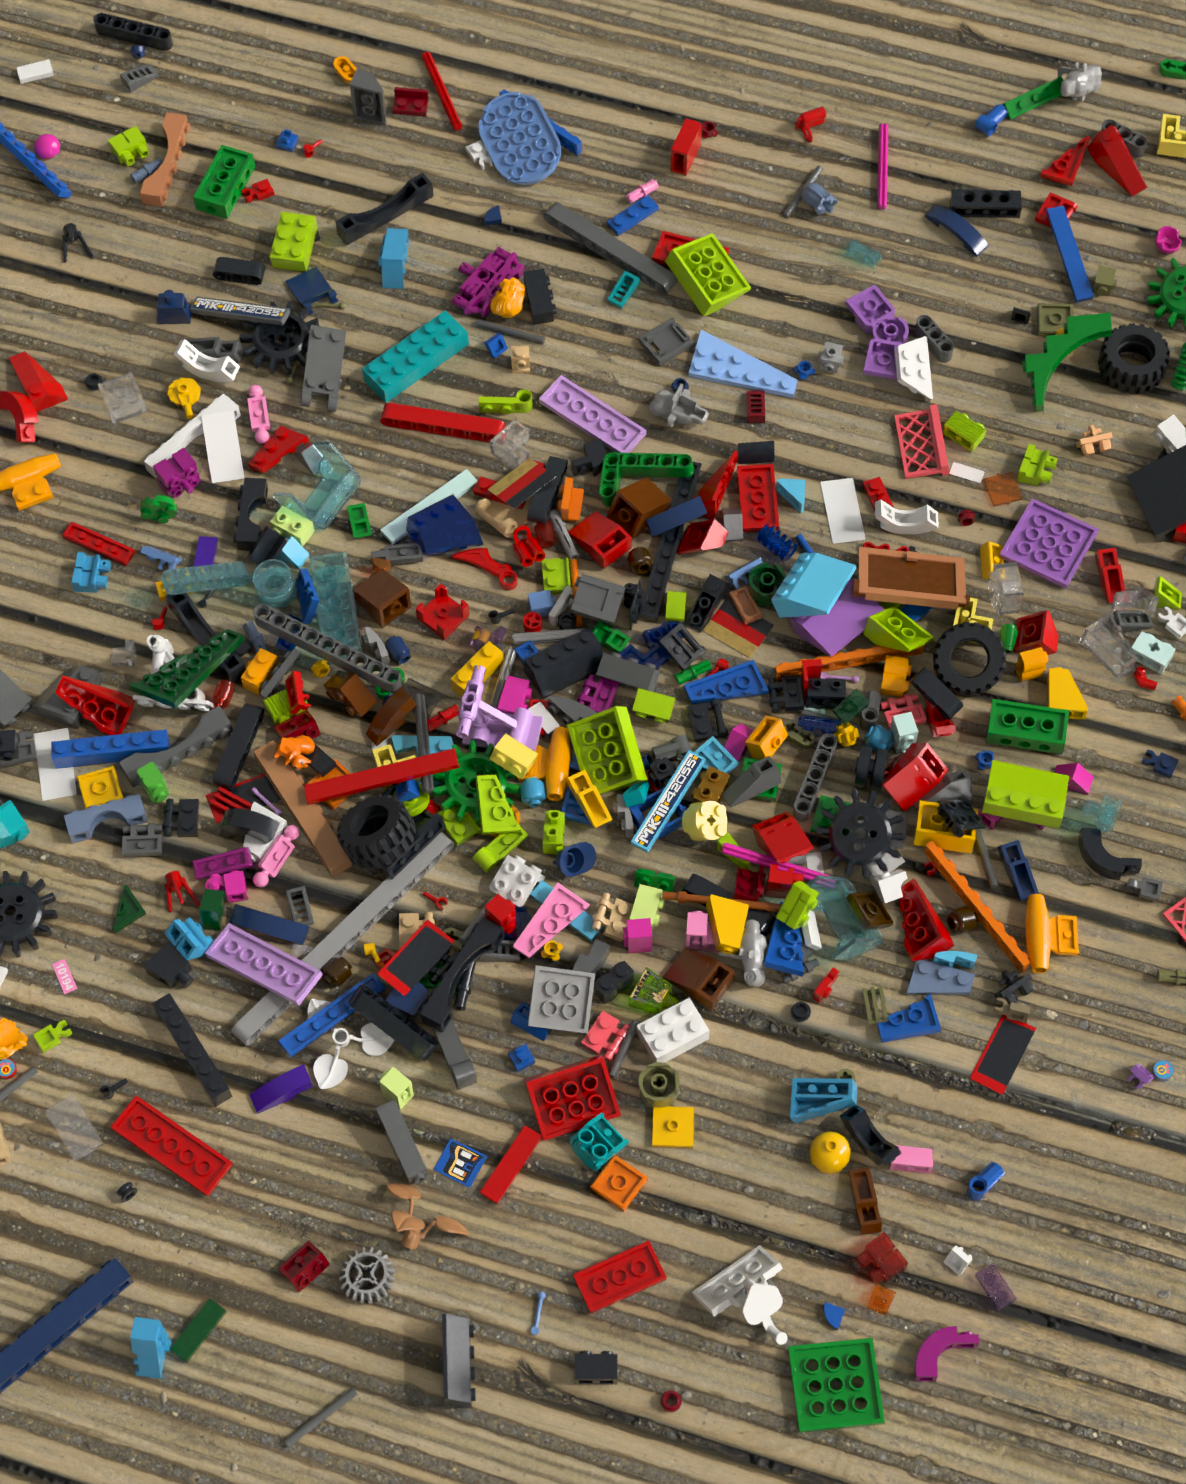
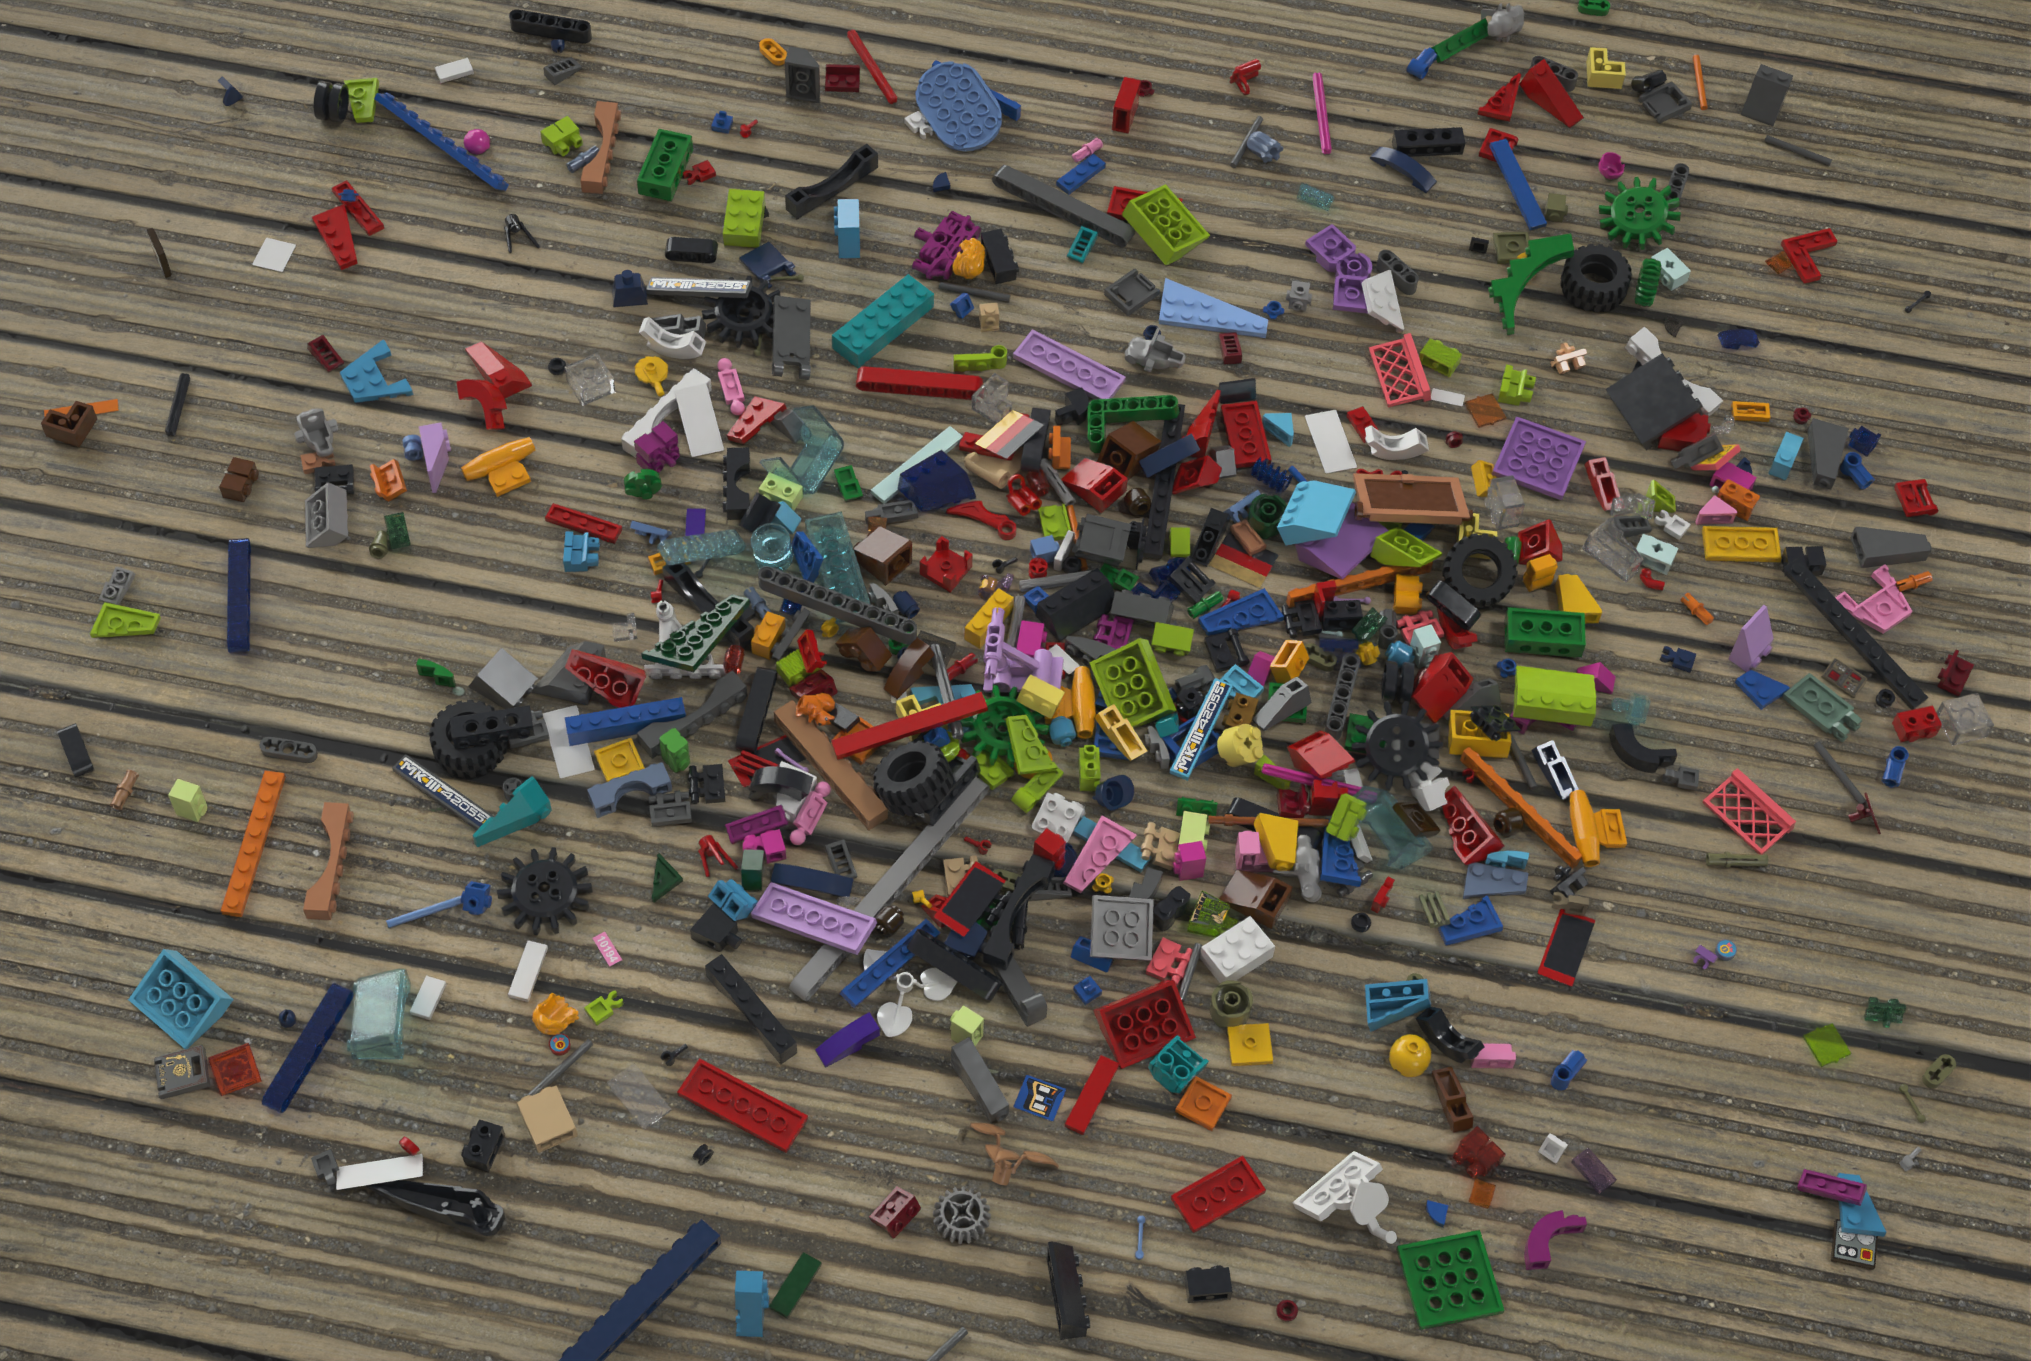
camera: 10 degrees left, 5 degrees down
light grey bar [459,897,493,943] -> none

